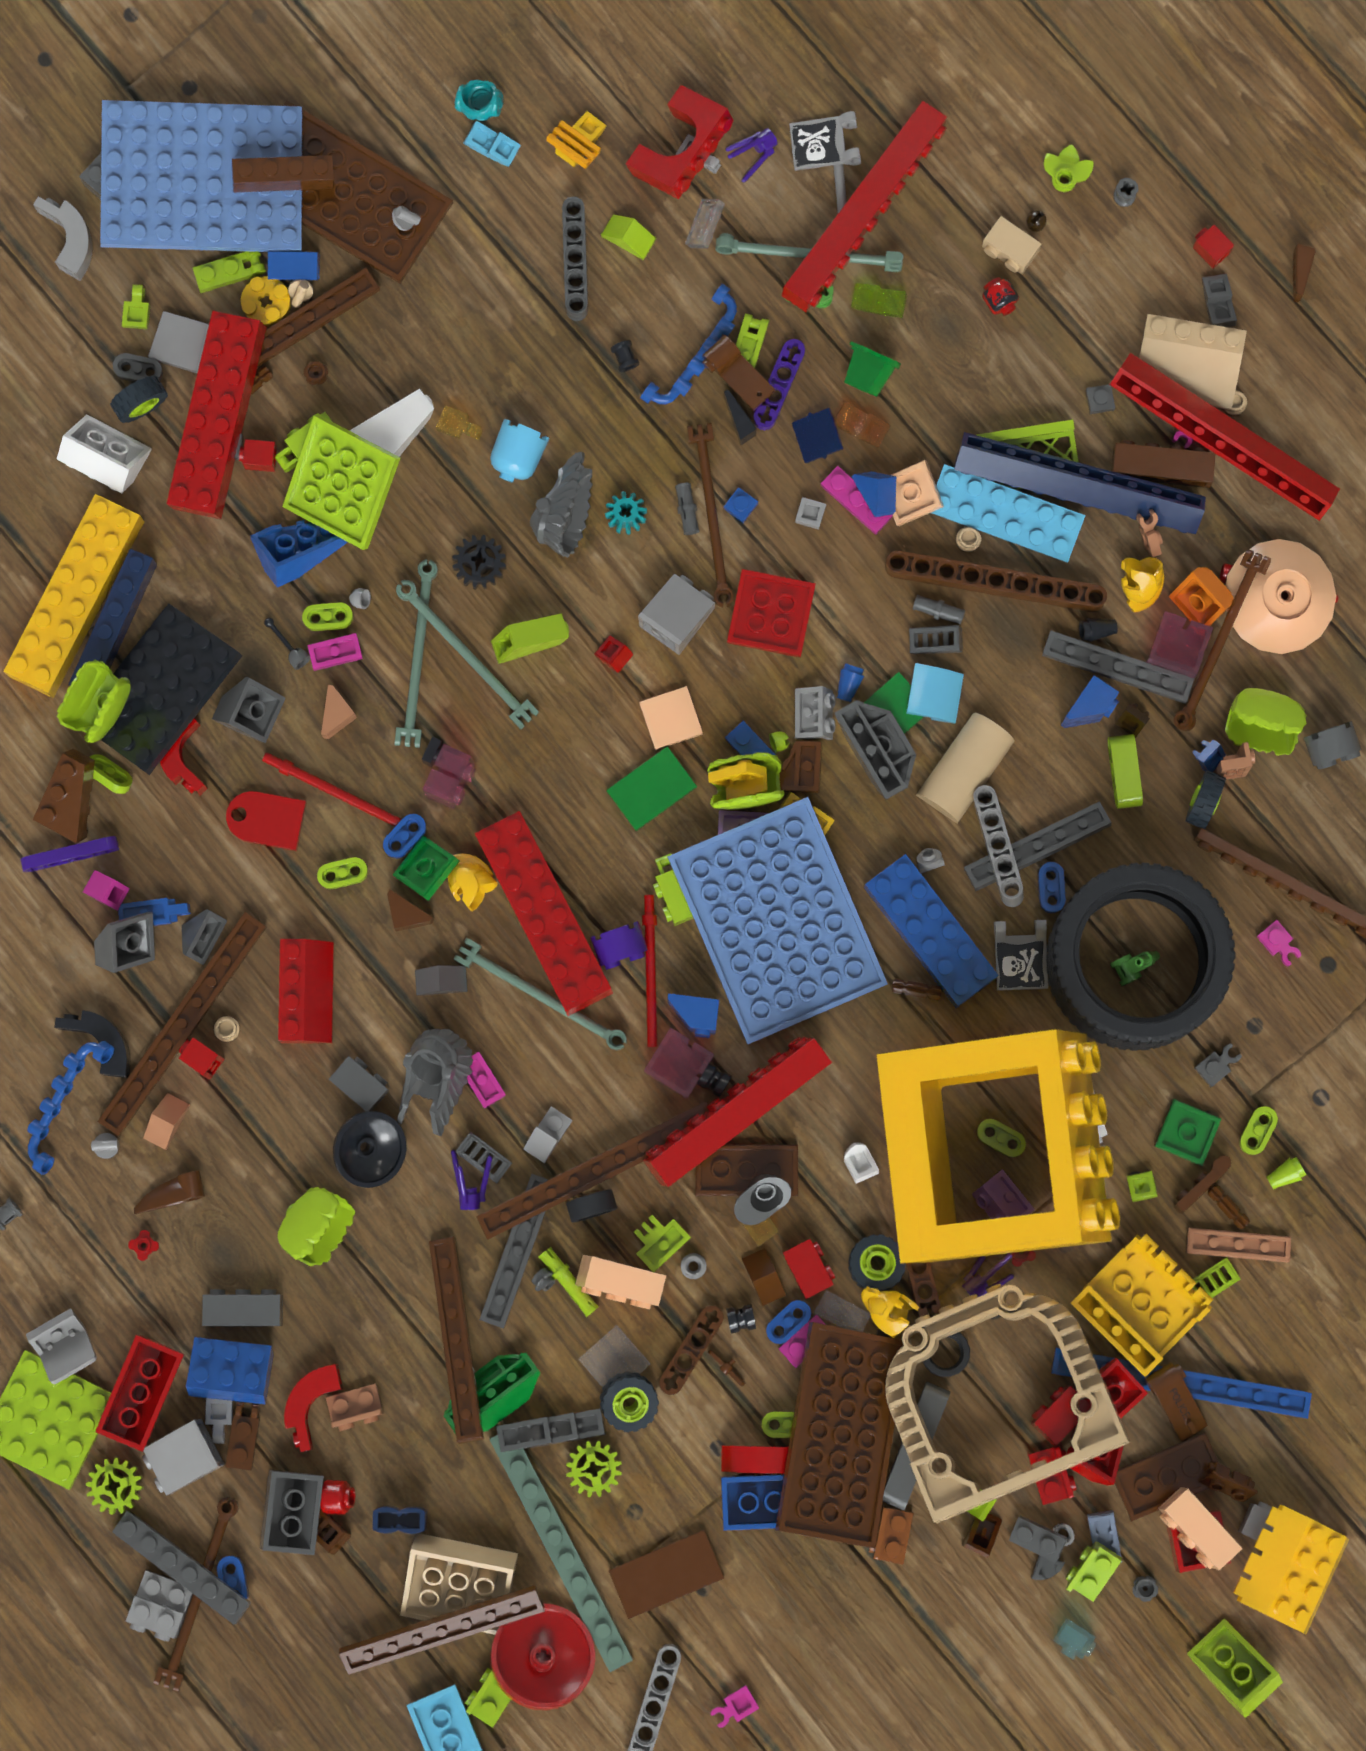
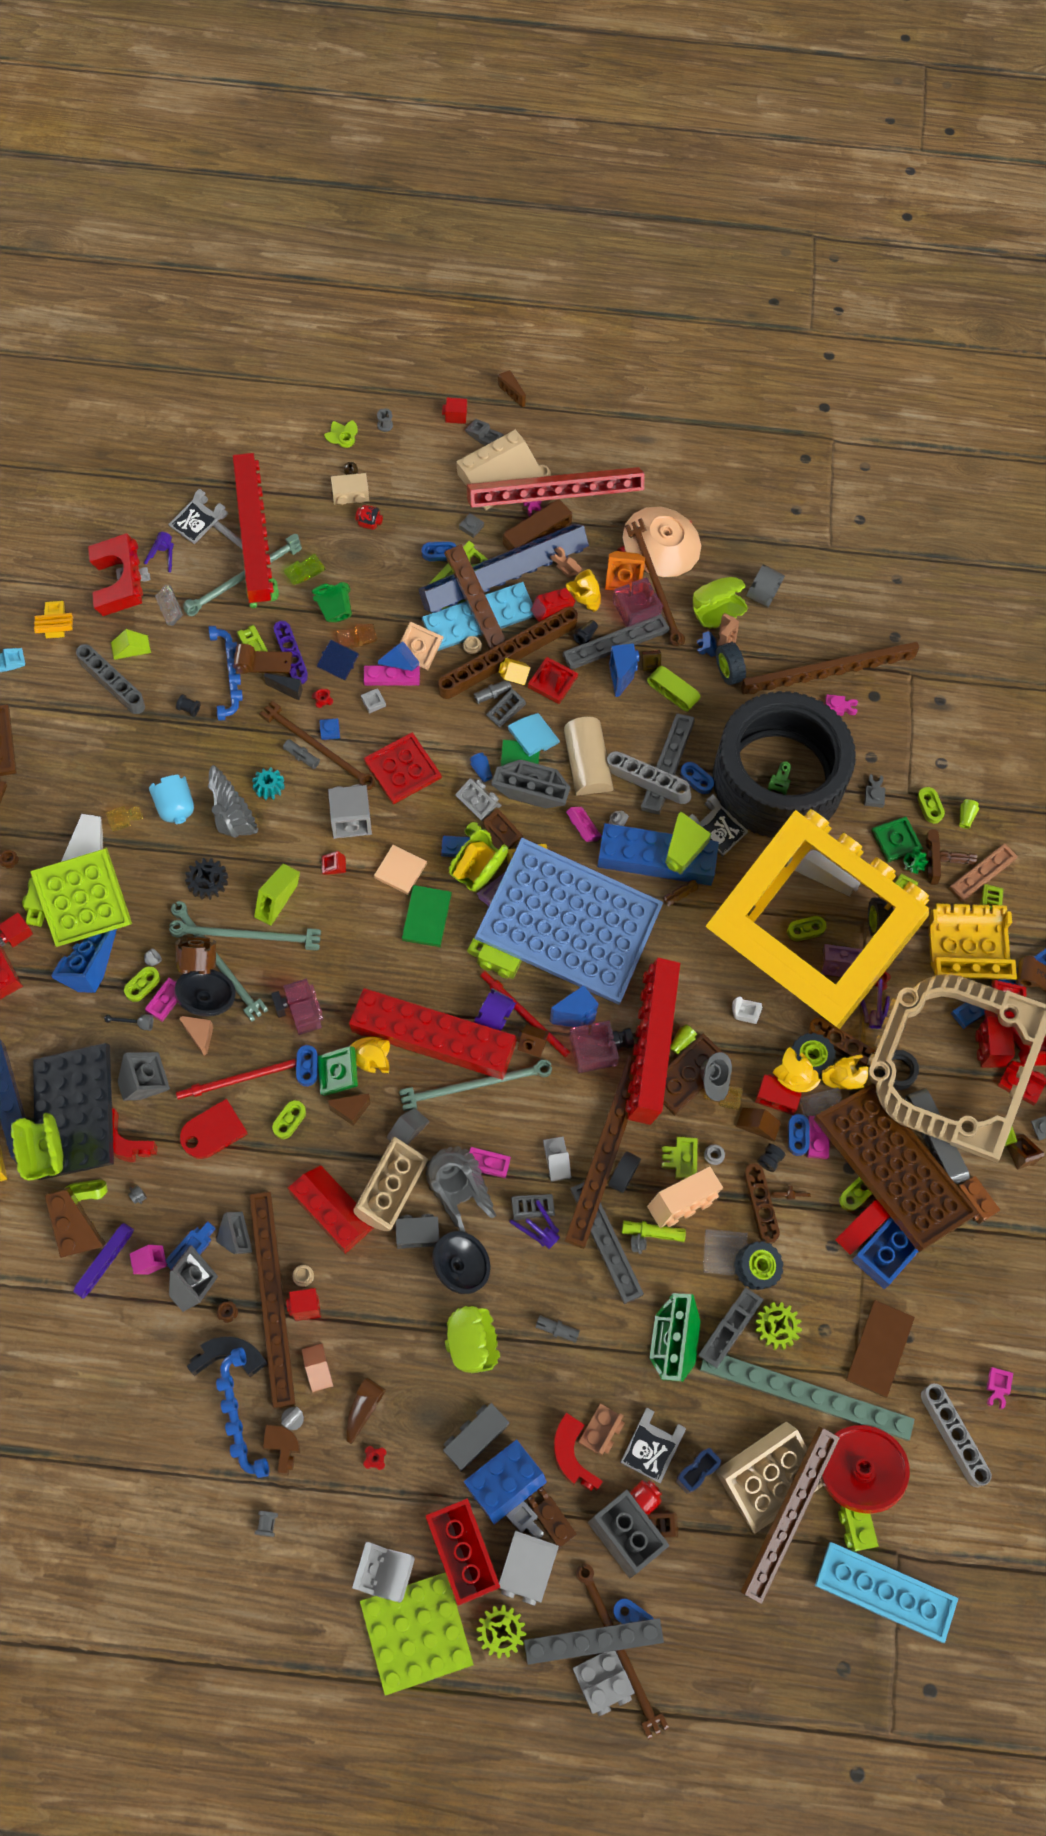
camera: 50 degrees left, 15 degrees down
reddish brown tile [429,1236,484,1444] -> none
none -> dark grey plate [128,1185,147,1204]
none -> black dish [174,969,236,1016]
none -> reddish brown brick [176,937,216,974]
none -> reddish brown plate [217,1301,238,1323]
none -> reddish brown brick [263,1425,300,1476]
none -> red plate [312,689,333,708]
none -> tan brick [353,1137,428,1231]
none -> blue plate [422,542,456,561]
none -> reddish brown plate [444,544,506,650]
none -> yellow brick [499,658,530,685]
none -> reddish brown brick [516,1024,549,1057]
none -> red plate [528,657,578,704]
none -> red brick [531,588,576,622]
none -> dark grey pin [535,1315,580,1343]
none -> dark pink plate [566,807,602,842]
none -> flag [620,1408,686,1483]
none -> lime slope [665,812,712,875]
none -> lime cone [670,1024,697,1055]
none -> yellow helmet [773,1047,821,1092]
none -> green gear [903,849,928,874]

